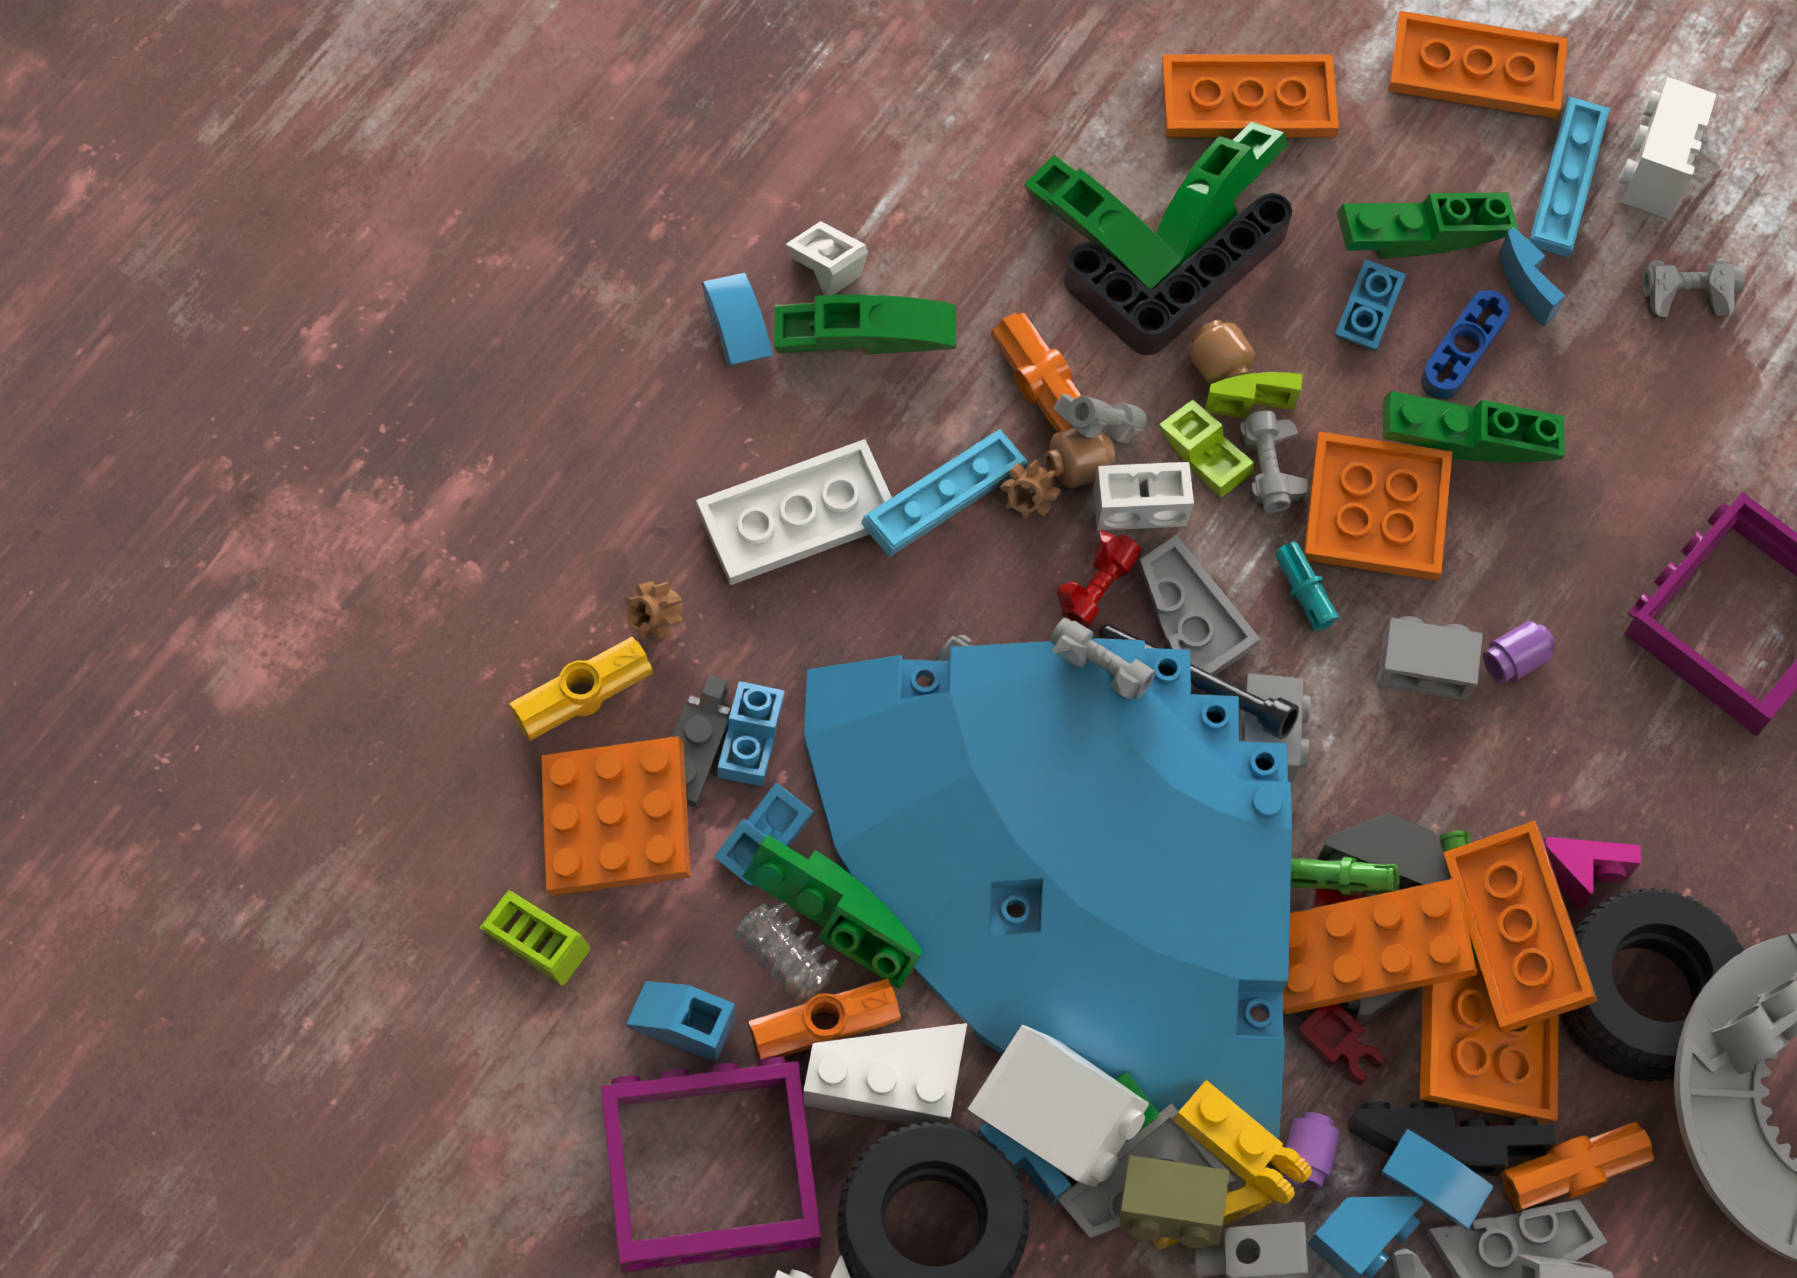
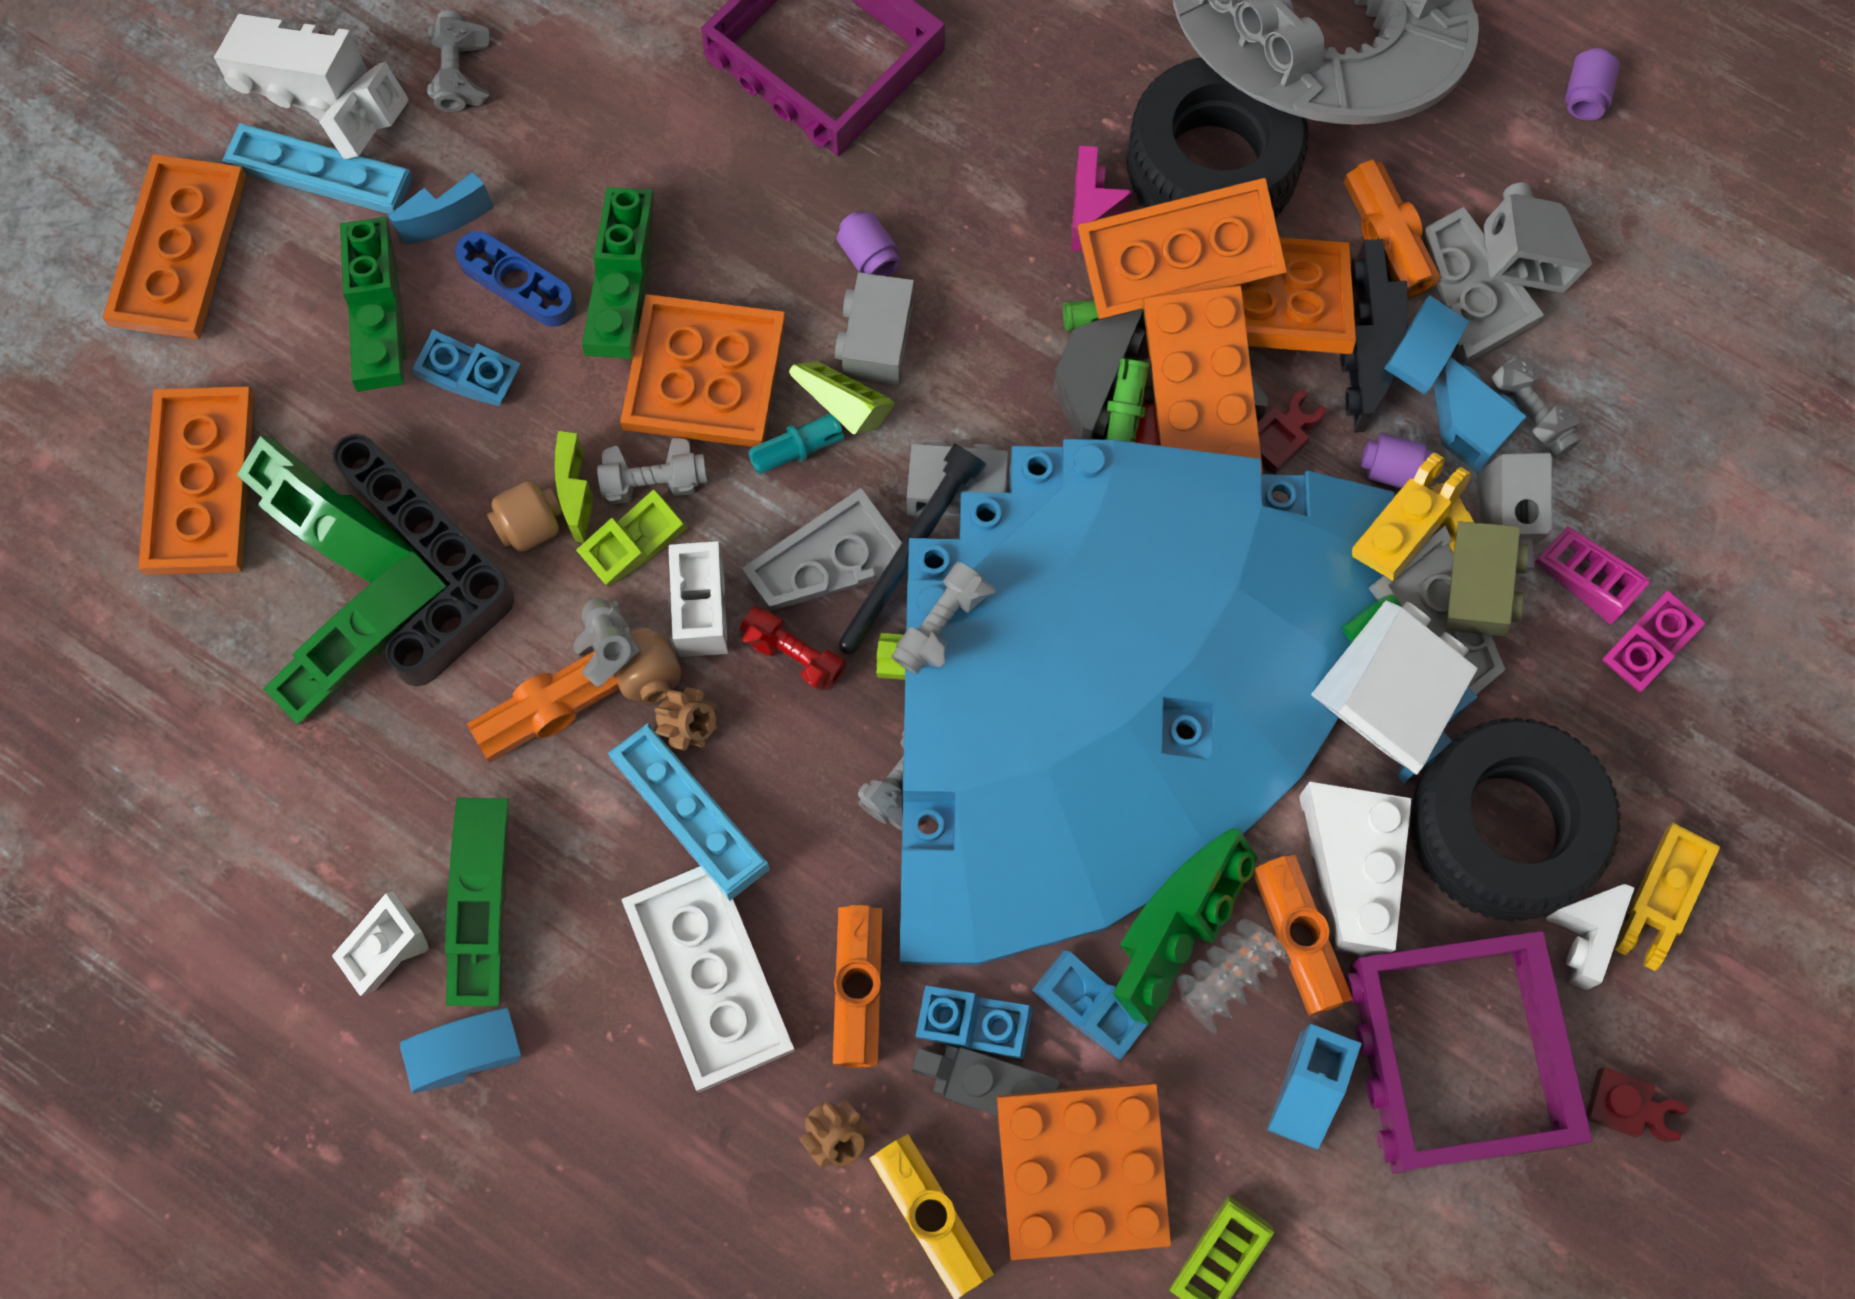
camera: 85 degrees left, 5 degrees up
none -> white slope [319,62,409,160]
none -> lime slope [789,361,895,434]
none -> orange piece [832,905,883,1068]

